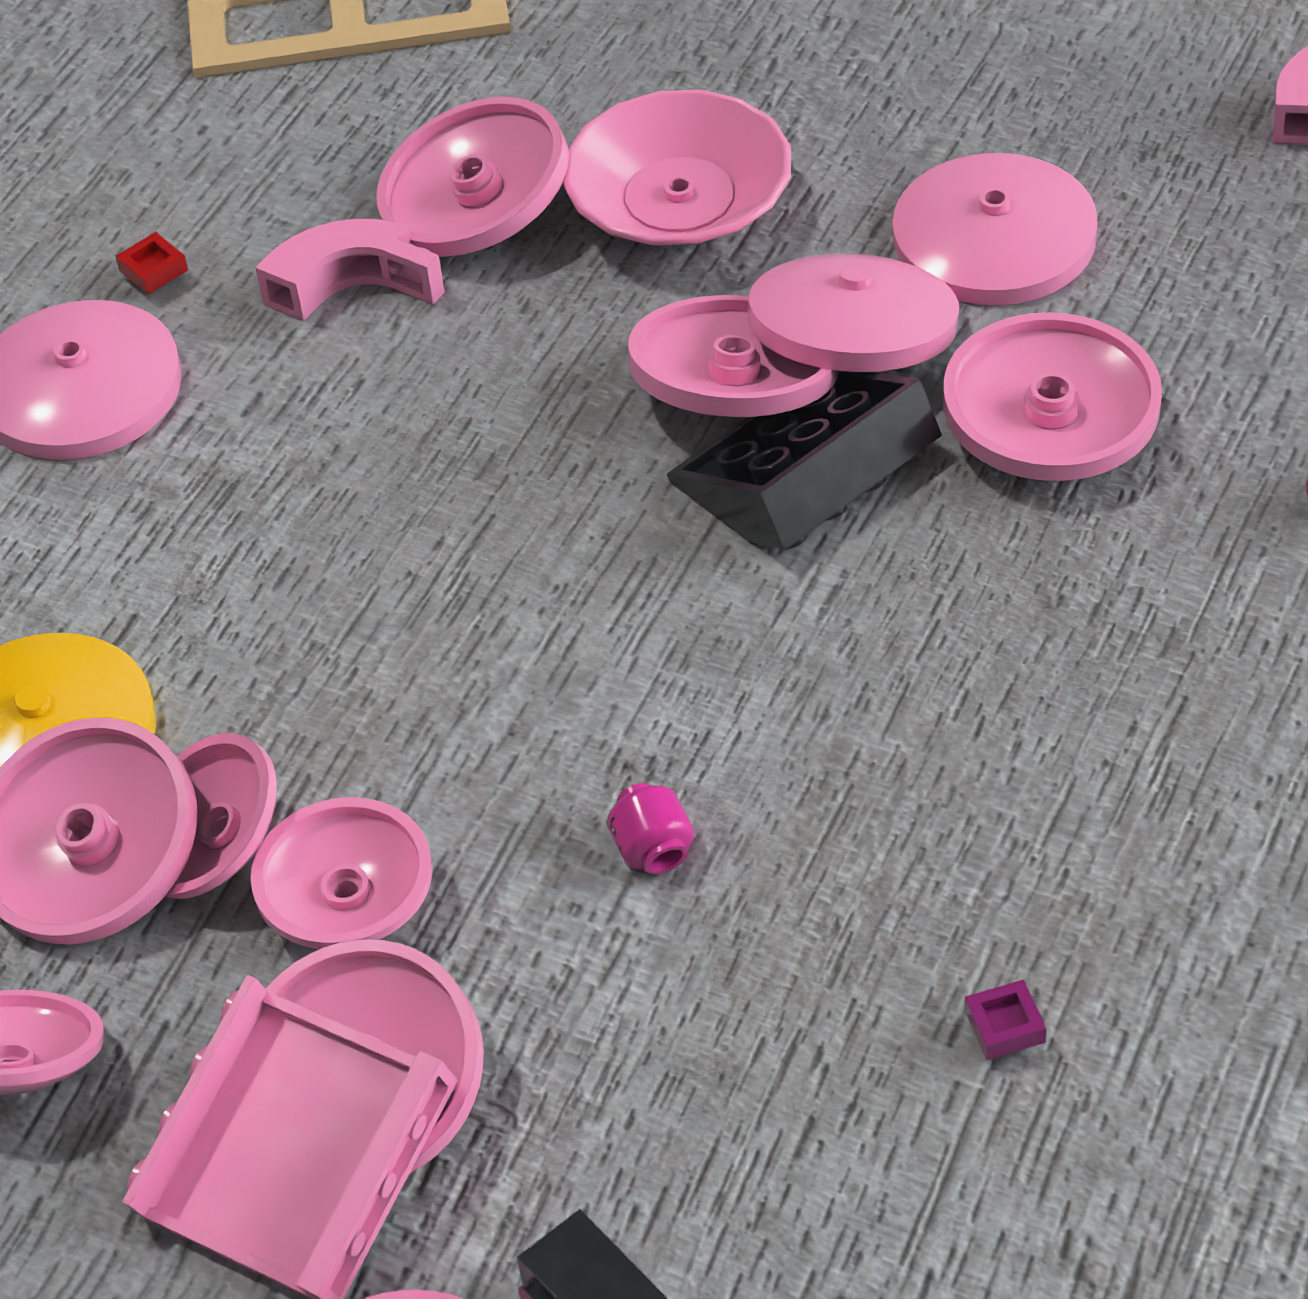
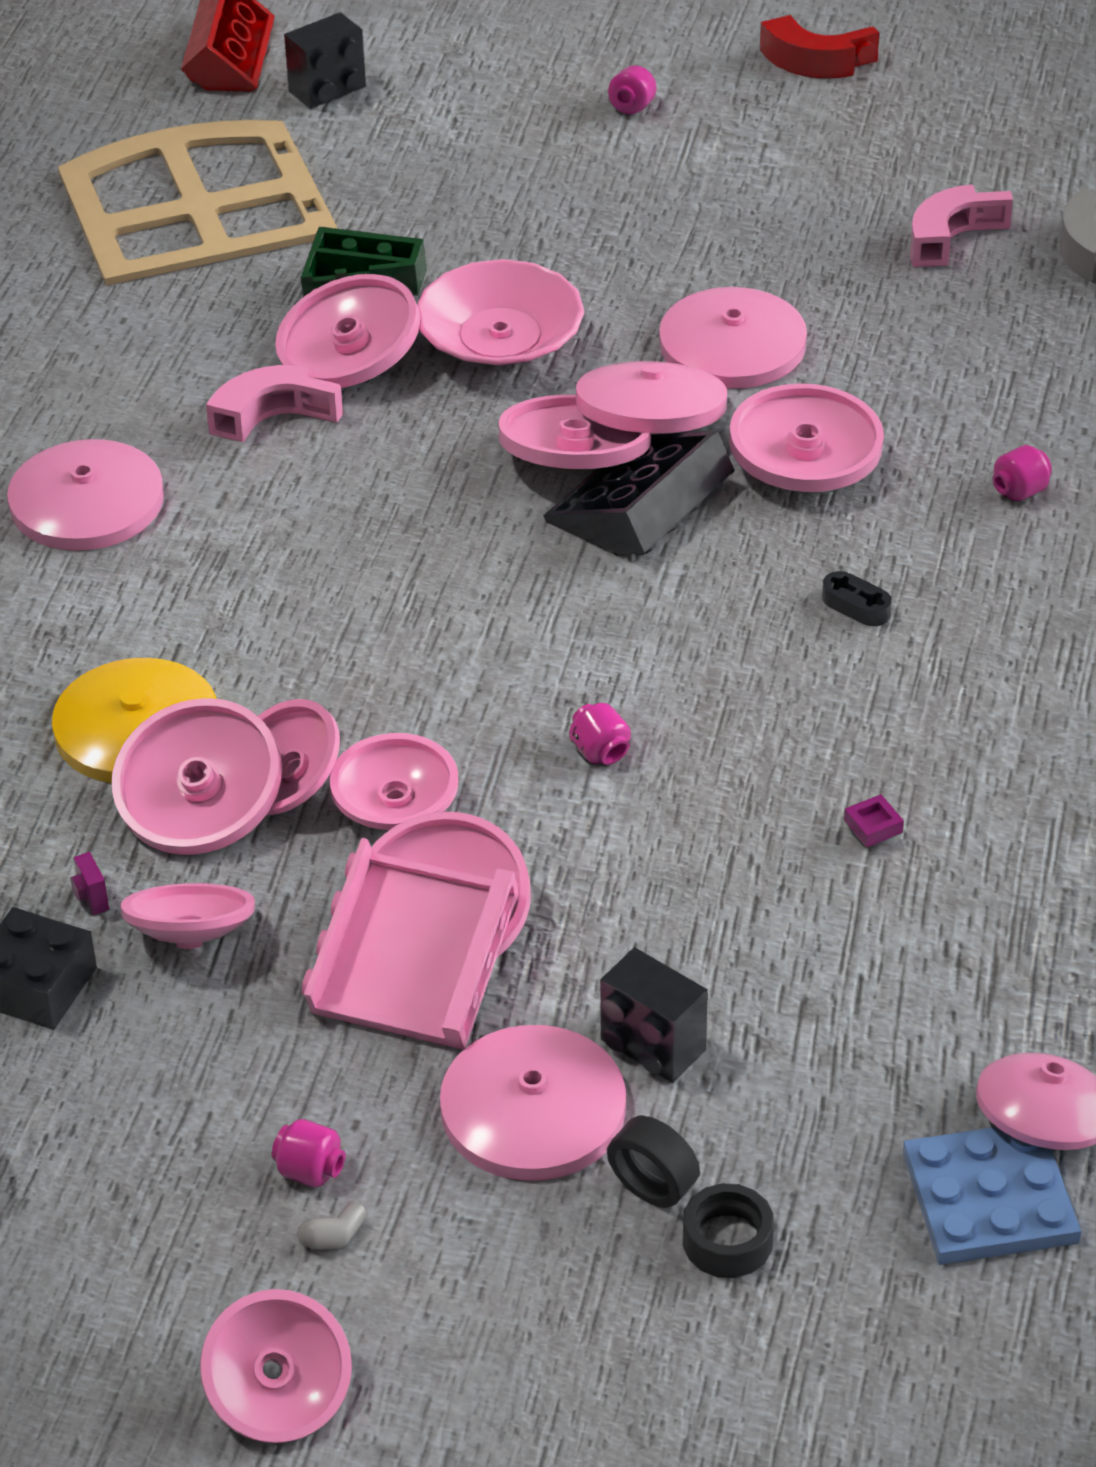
camera: 15 degrees left, 5 degrees down
red plate [115,232,188,294] -> none
none -> dark green wedge [301,226,427,297]
none -> black beam [822,571,892,626]

